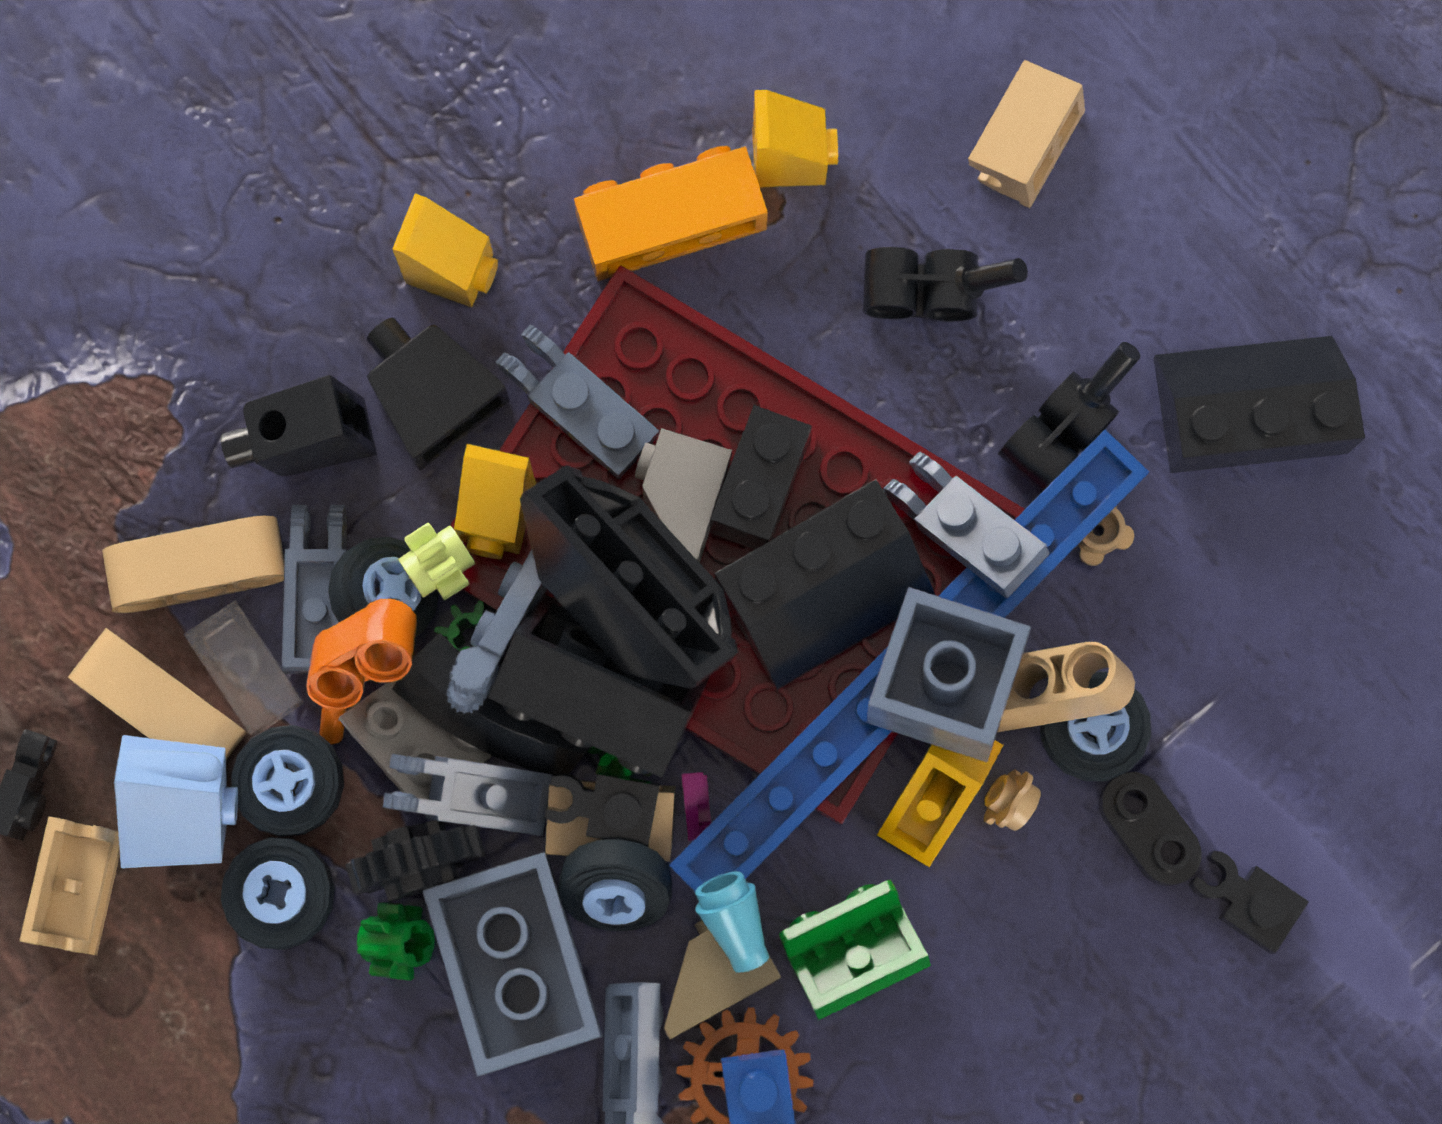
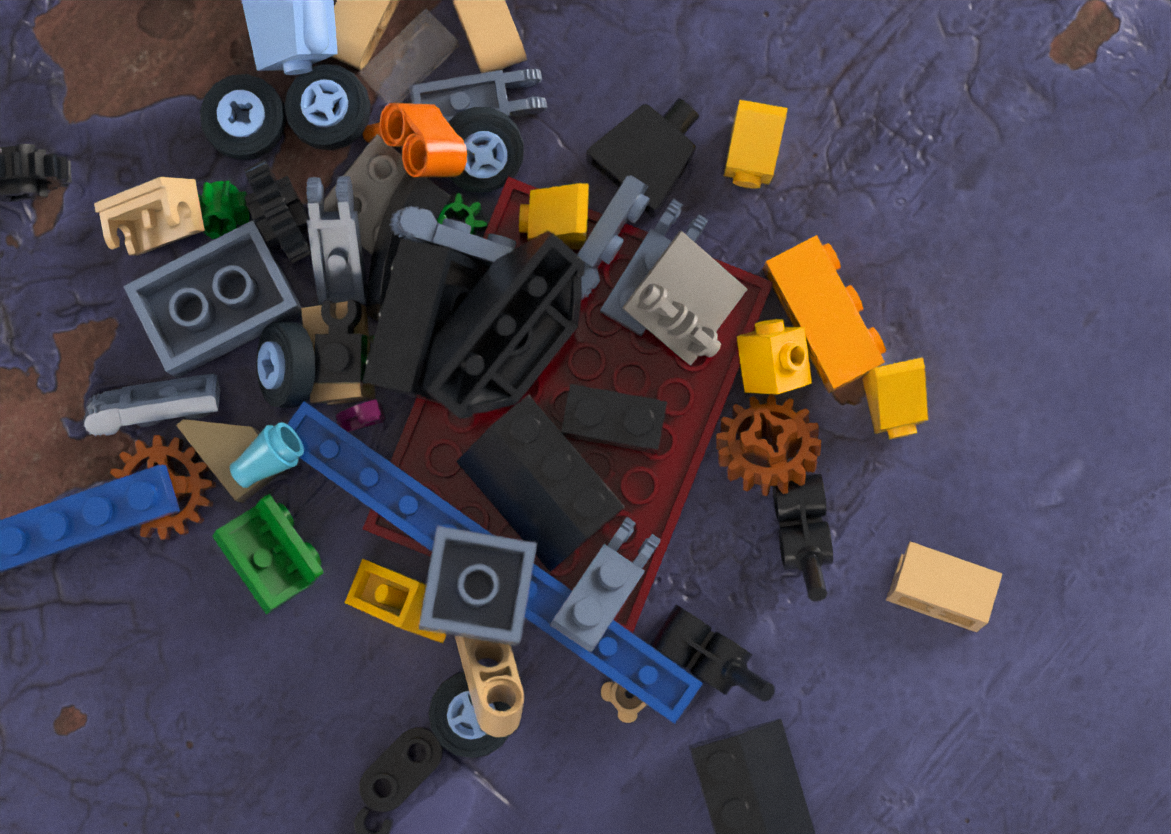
camera: 85 degrees right, 5 degrees up
black torso [221,375,377,476] -> none
yellowish green gear [398,522,475,601] -> none
light grey slope [635,428,732,563] -> none
tan plate [984,769,1041,831] -> none
none -> tan hinge [94,177,205,255]
none -> sand blue hinge [577,175,650,299]
none -> light grey hinge [622,231,747,365]
none -> dark orange gear [716,394,822,496]
none -> yellow brick [737,319,812,394]

